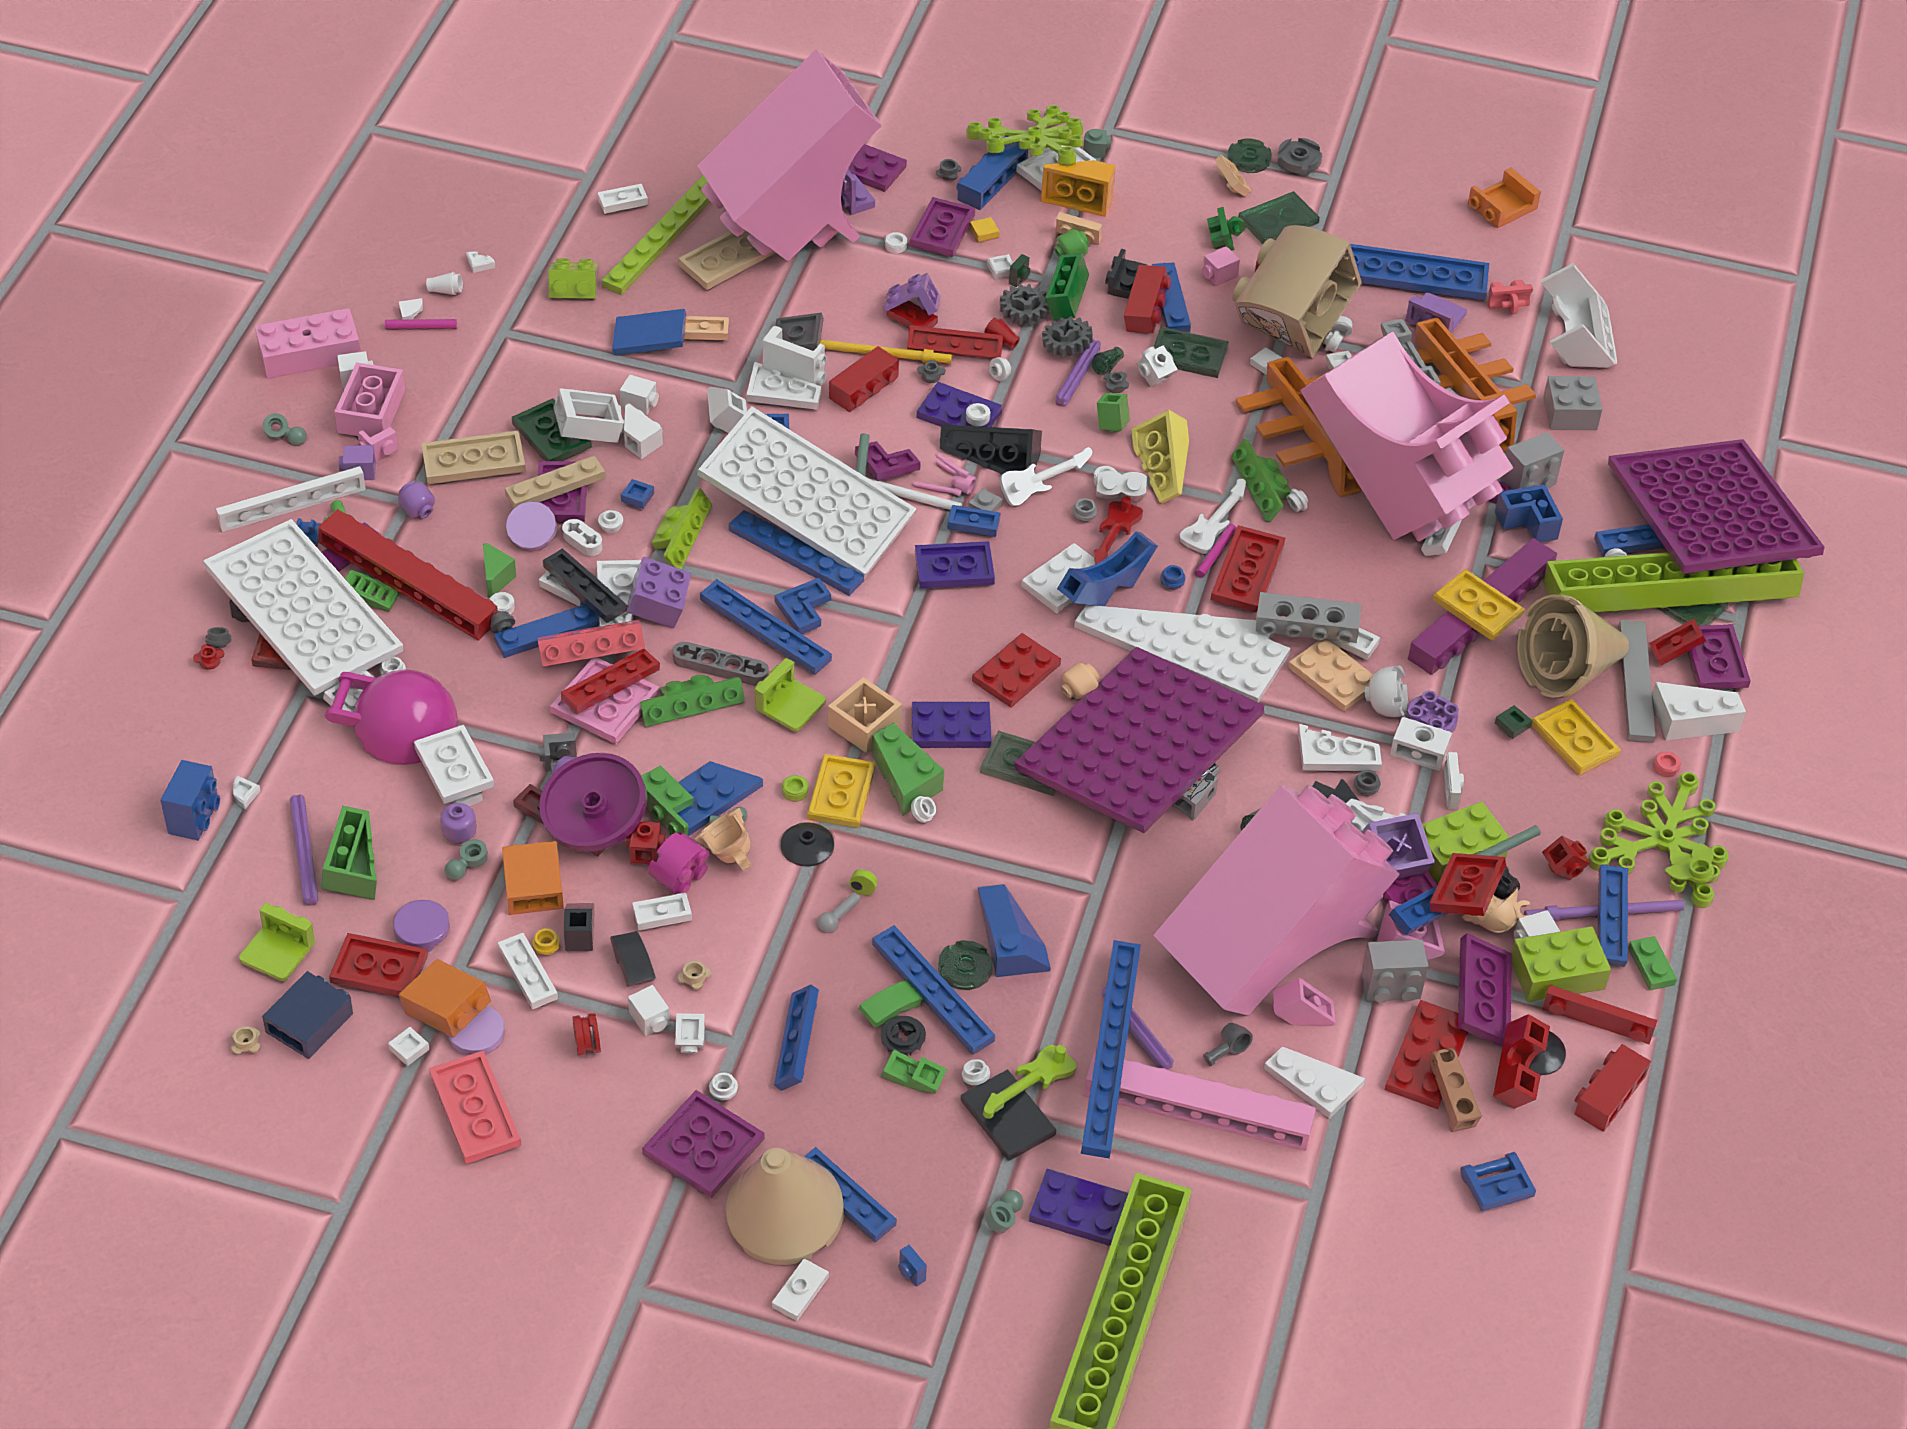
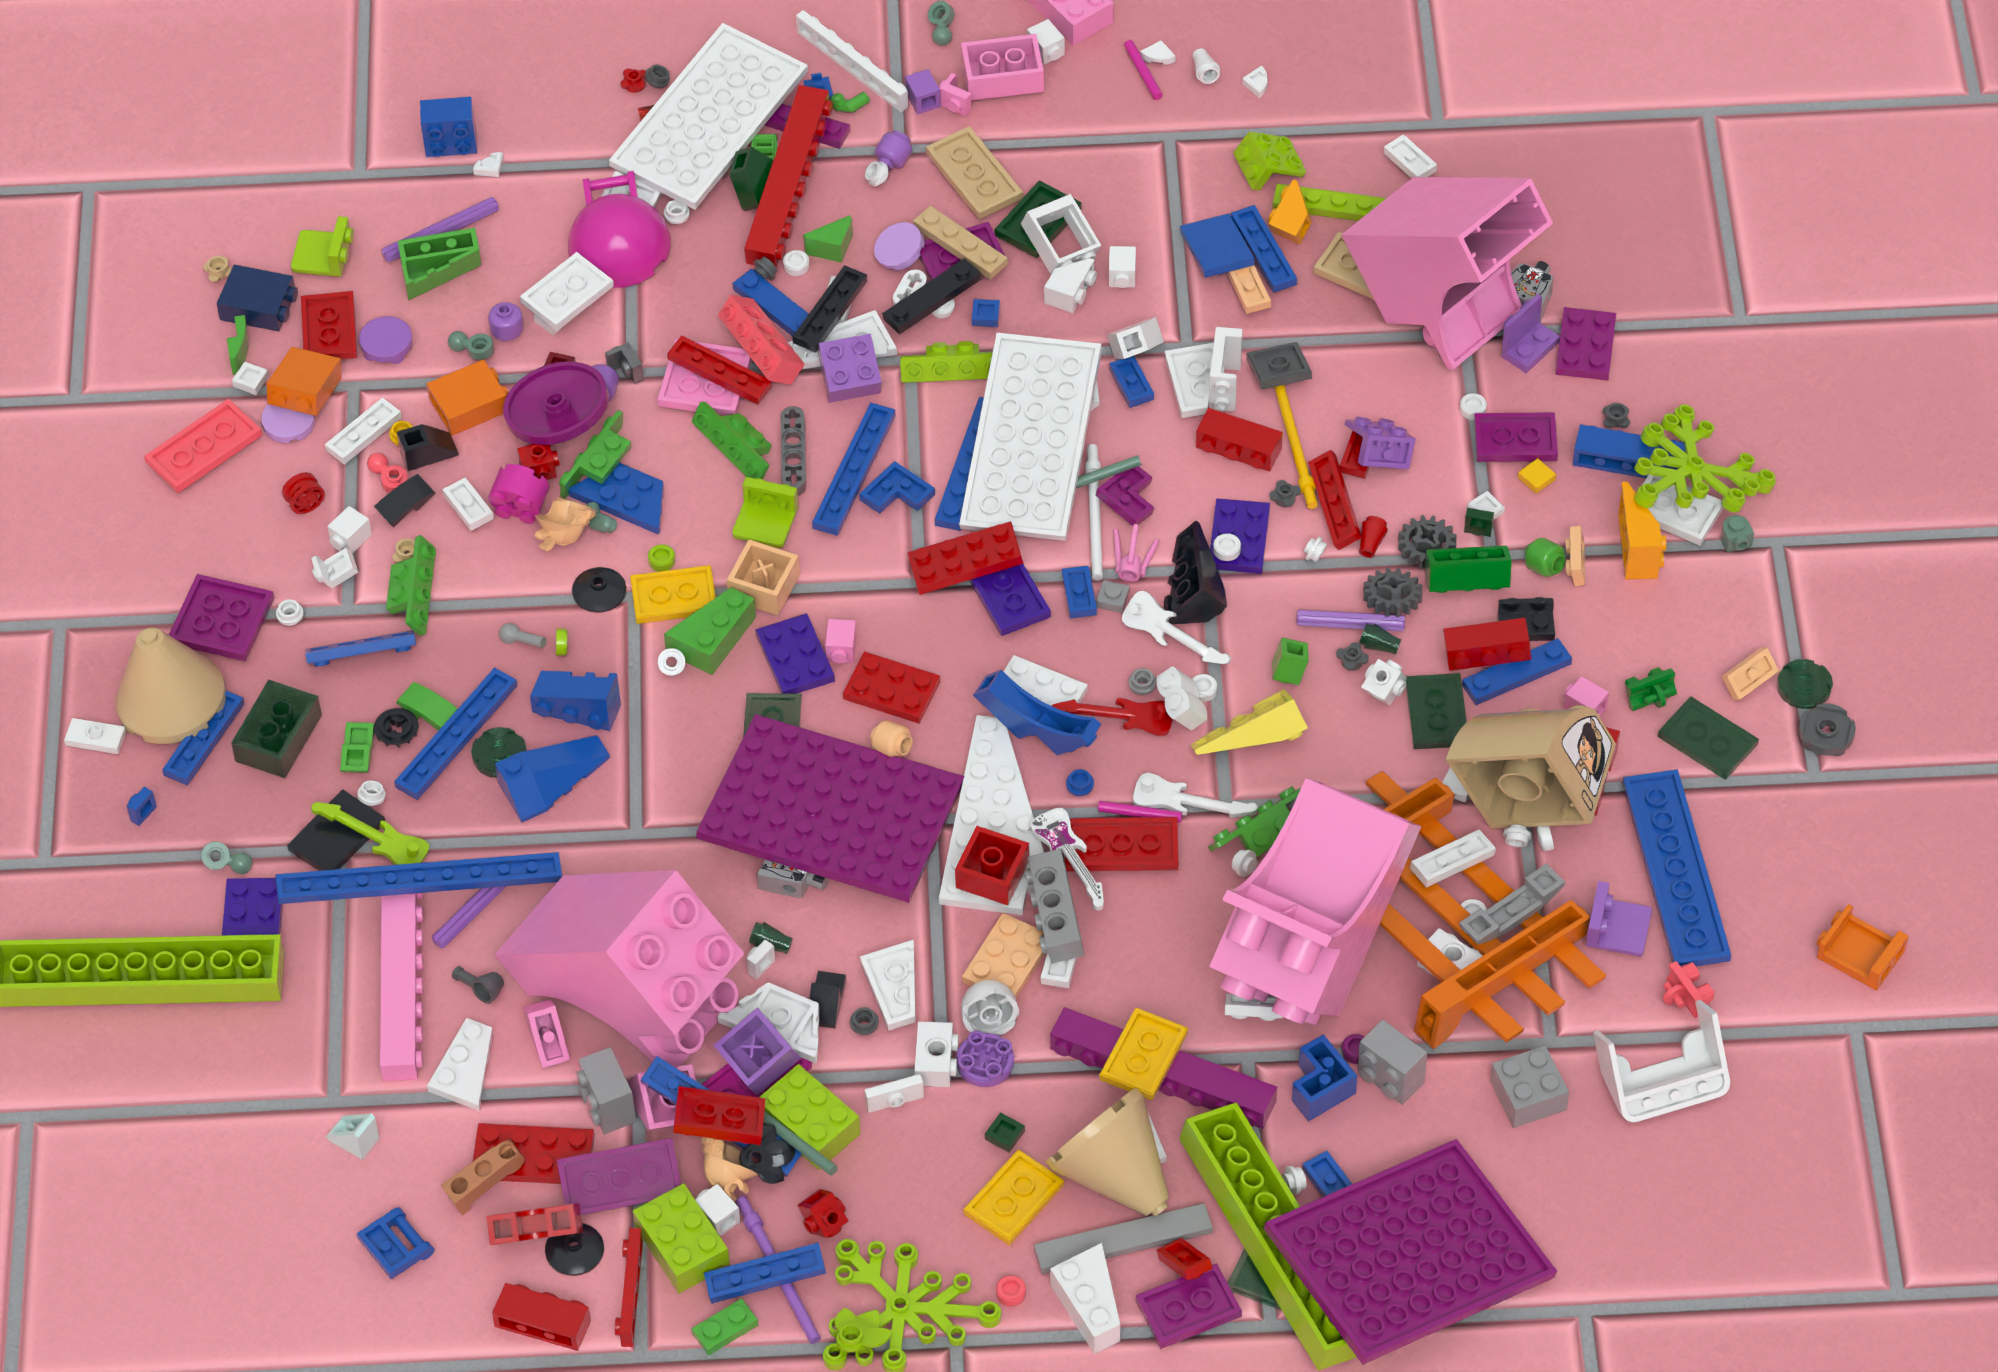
camera: 75 degrees right, 5 degrees up
none -> bright green slope [227,315,249,375]
none -> clear green brick [231,680,322,778]
none -> light aqua slope [326,1113,380,1160]
none -> coral plate [367,452,408,493]
none -> bright green bracket [386,535,436,636]
none -> blue wedge [530,671,621,731]
none -> dark green slope [729,147,774,211]
none -> bright pink brick [825,619,857,664]
none -> white plate [865,161,888,187]
none -> black plate [882,258,981,335]
none -> red plate [907,521,1024,595]
none -> red brick [955,826,1029,905]
none -> white piece [1030,808,1104,911]
none -> blue plate [1231,205,1297,293]
none -> light orange slope [1268,179,1312,245]

